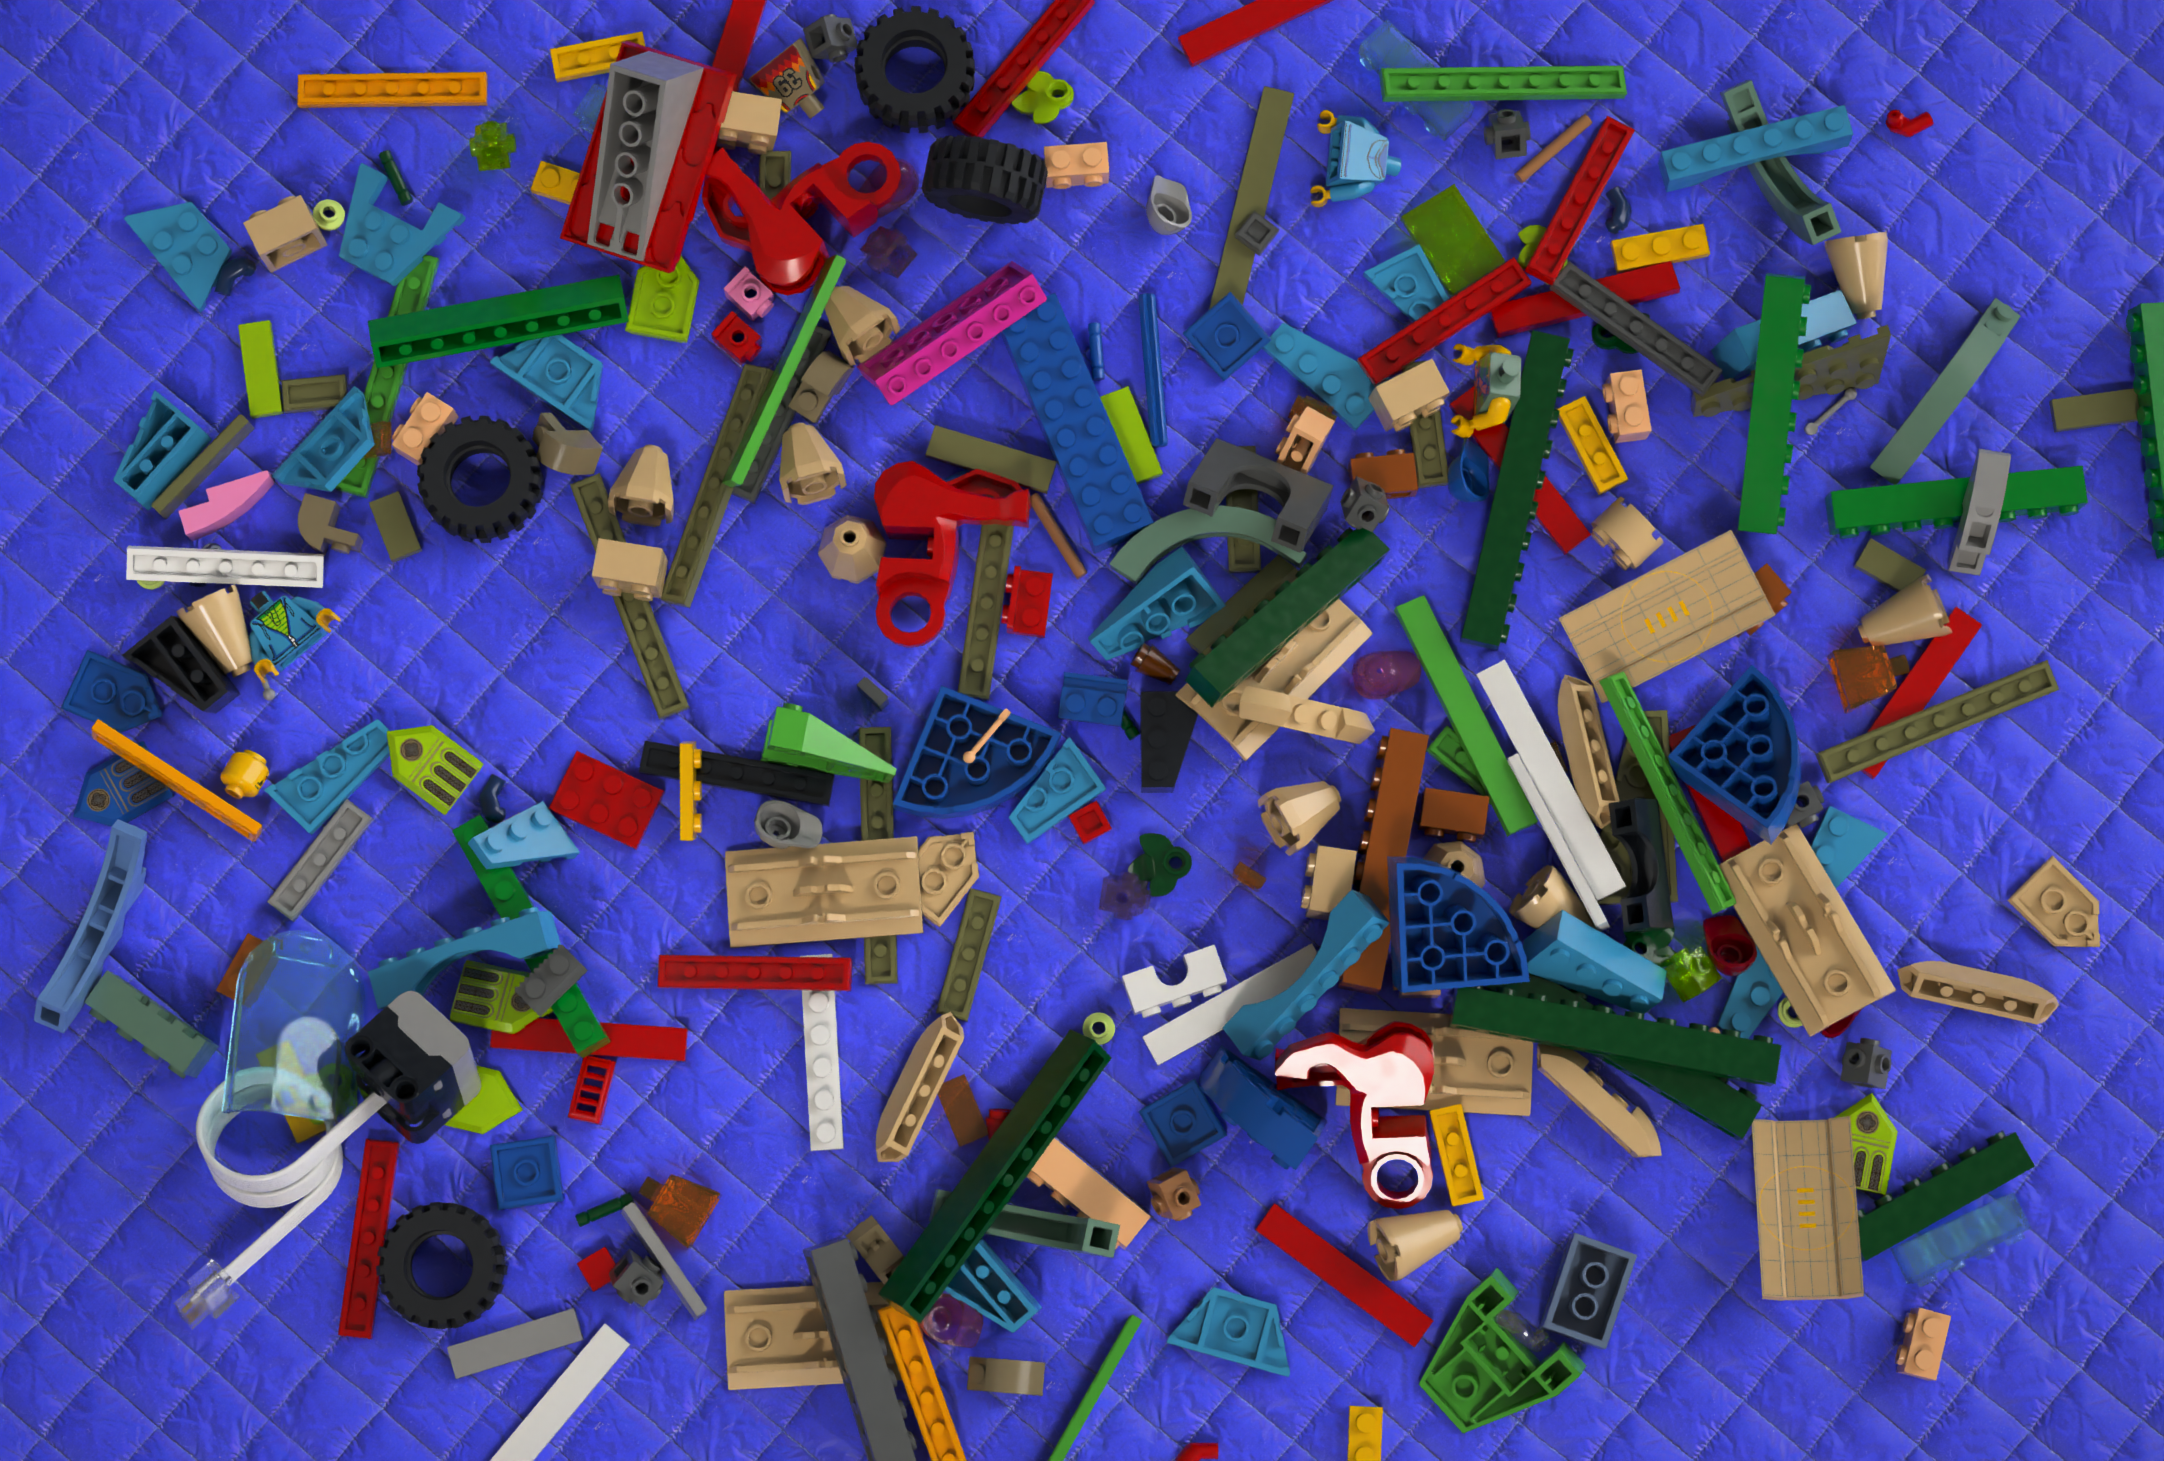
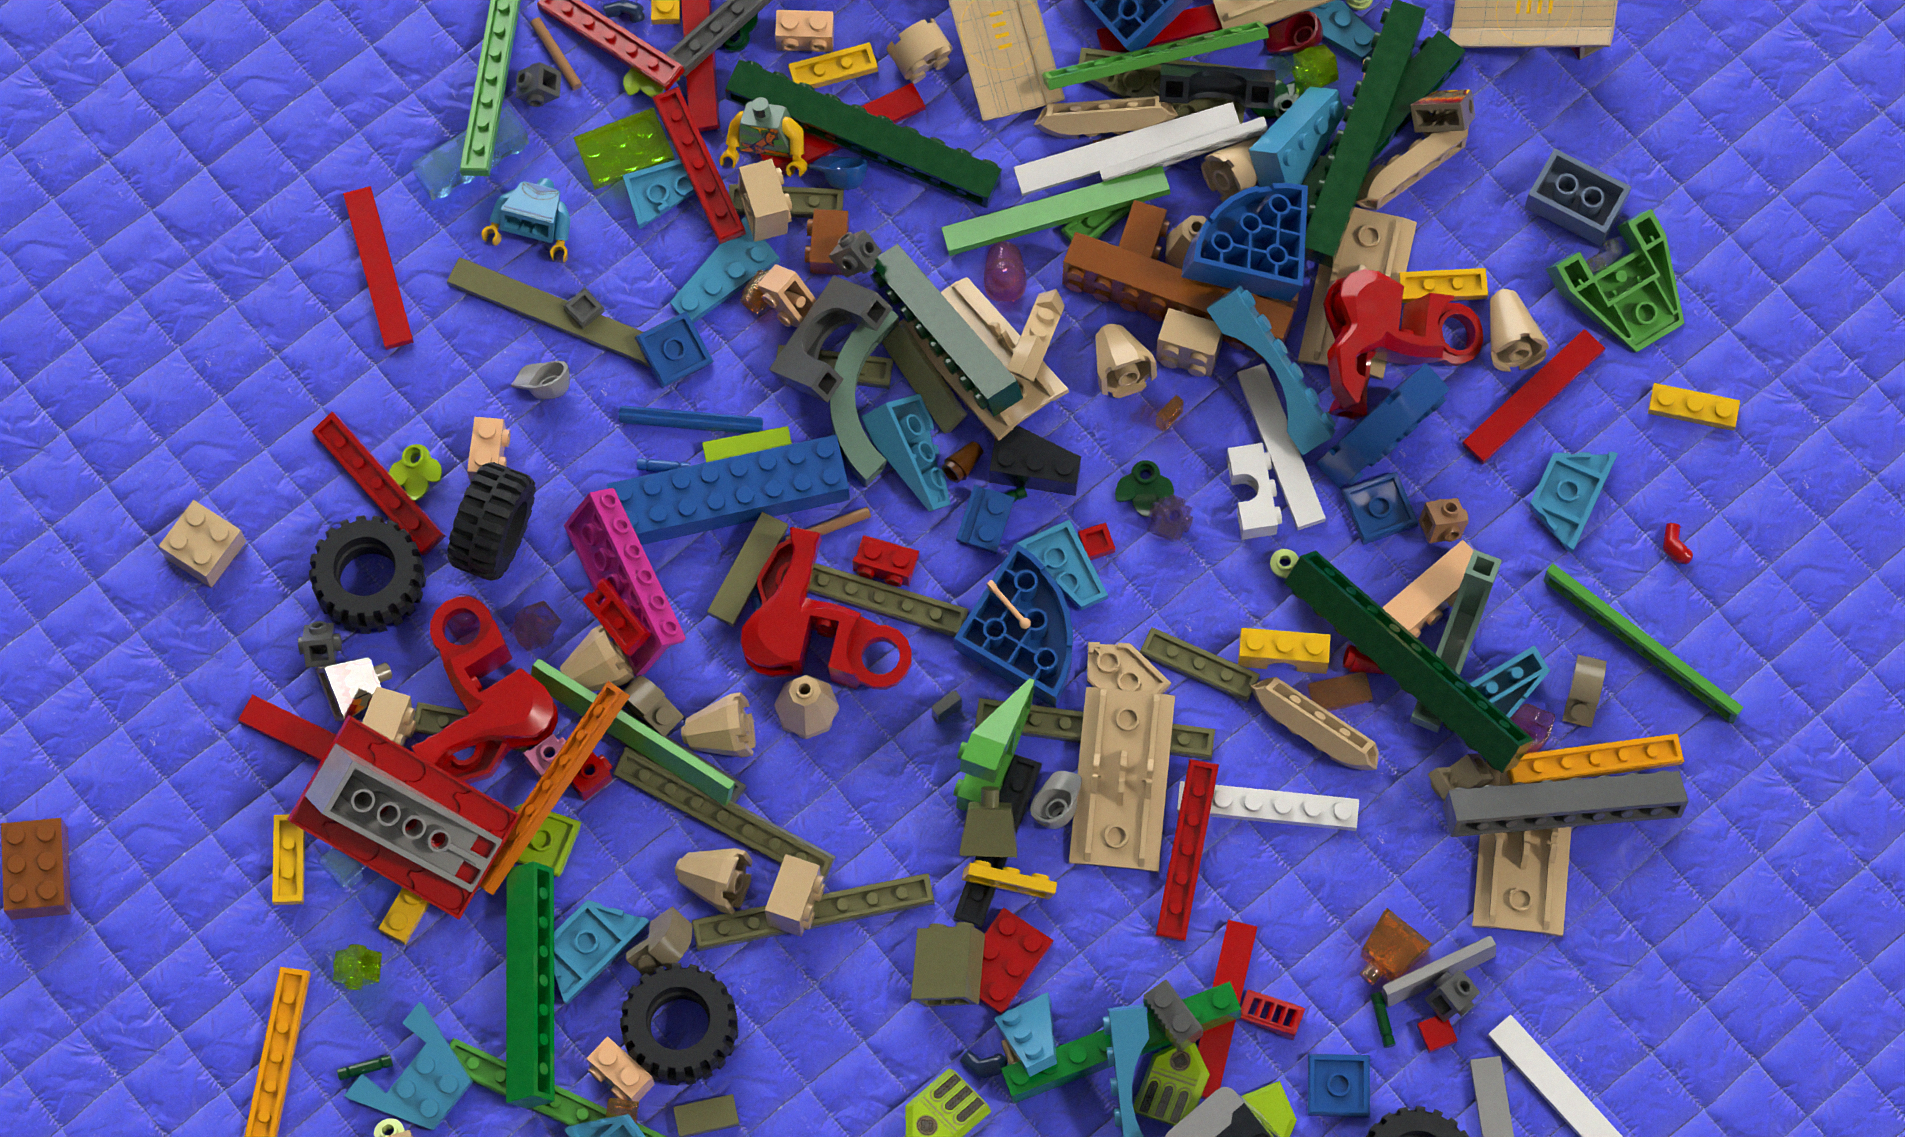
camera: 75 degrees left, 10 degrees down
none -> orange tile [480,681,630,895]
none -> red plate [582,578,651,656]
none -> olive brick [911,922,985,1007]
none -> olive torso [959,786,1017,858]
none -> yellow arch [1238,628,1331,674]
none -> dark tan torso [1410,89,1475,133]

